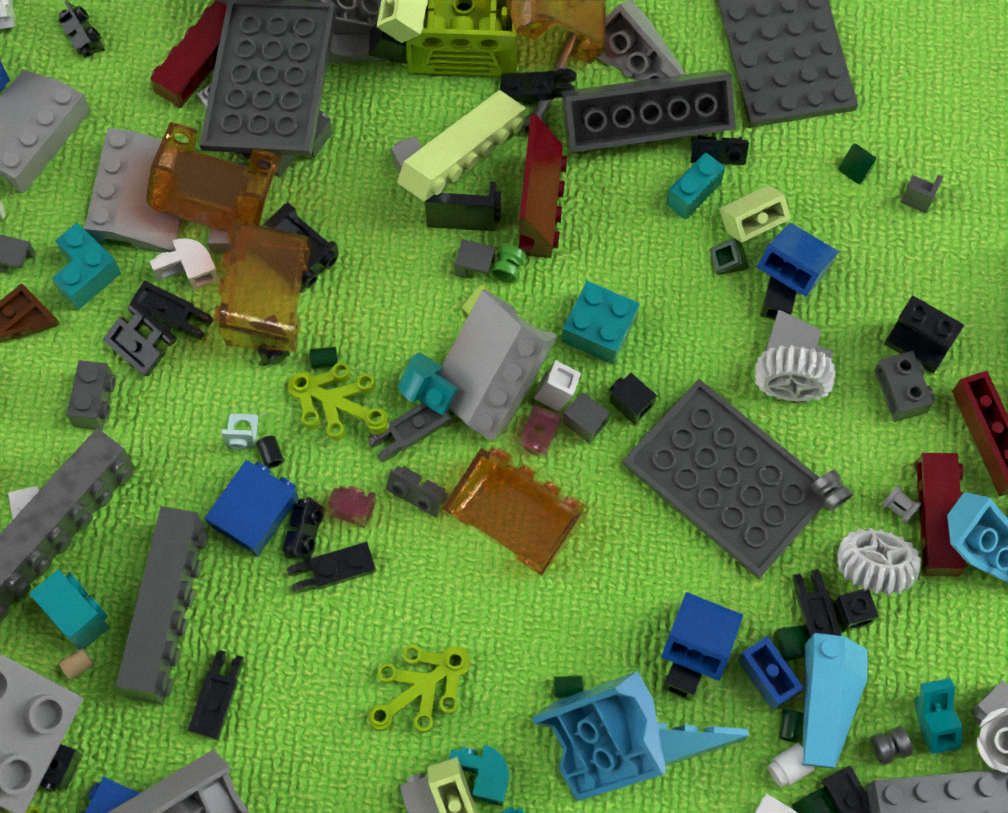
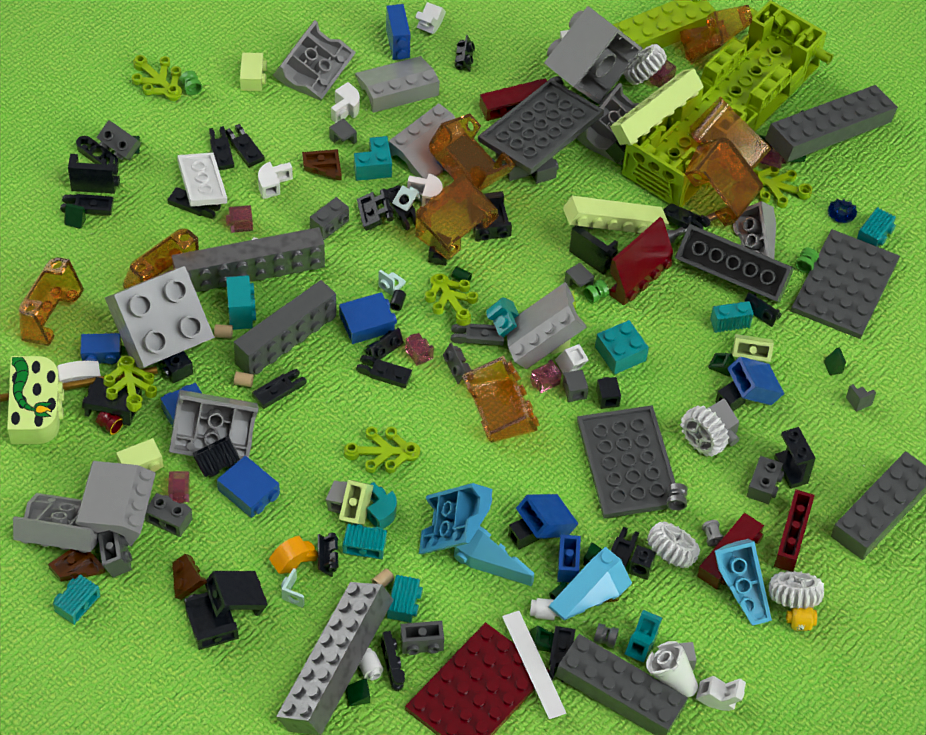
camera: 35 degrees right, 15 degrees down
none -> tan hinge [234,371,254,387]
none -> light aqua bracket [392,185,422,211]
none -> bright green wheel [795,247,819,273]

